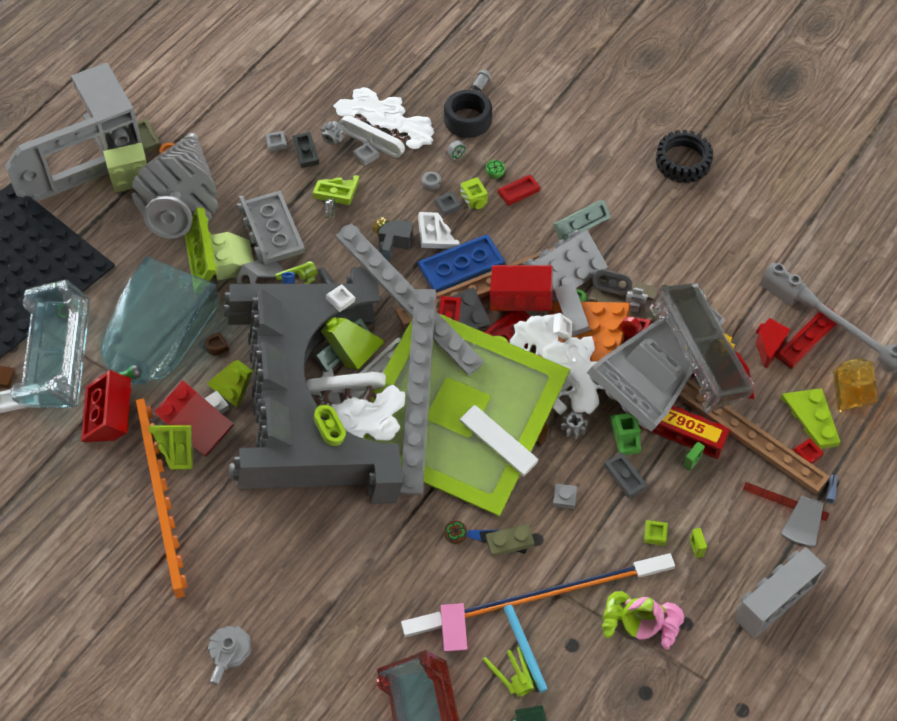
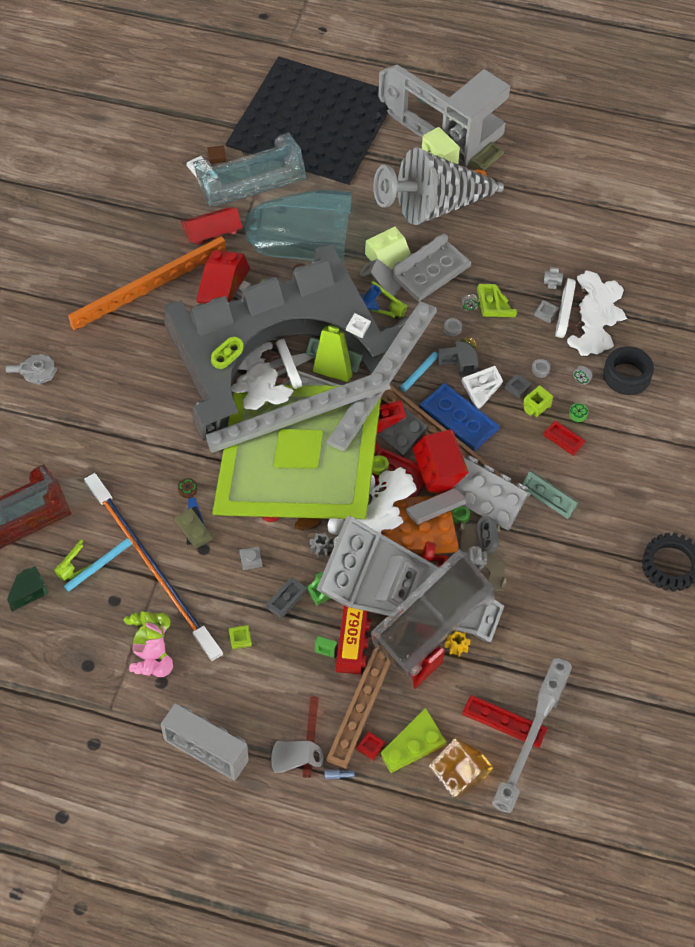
camera: 70 degrees right, 0 degrees up
piece [119,365,142,379] -> none
lime wing [149,425,193,469] -> none
lime plate [184,207,217,295] -> none
light grey tile [265,131,287,152] -> none
pearl dark grey plate [292,132,320,168] -> none
bright pink tile [440,603,467,652] -> none
white tile [460,405,538,477] -> none
light grey pin [471,70,491,92] -> none
white tile [553,313,572,341] -> none
lime tile [689,528,707,558] -> none
red slope [755,318,791,368] -> none

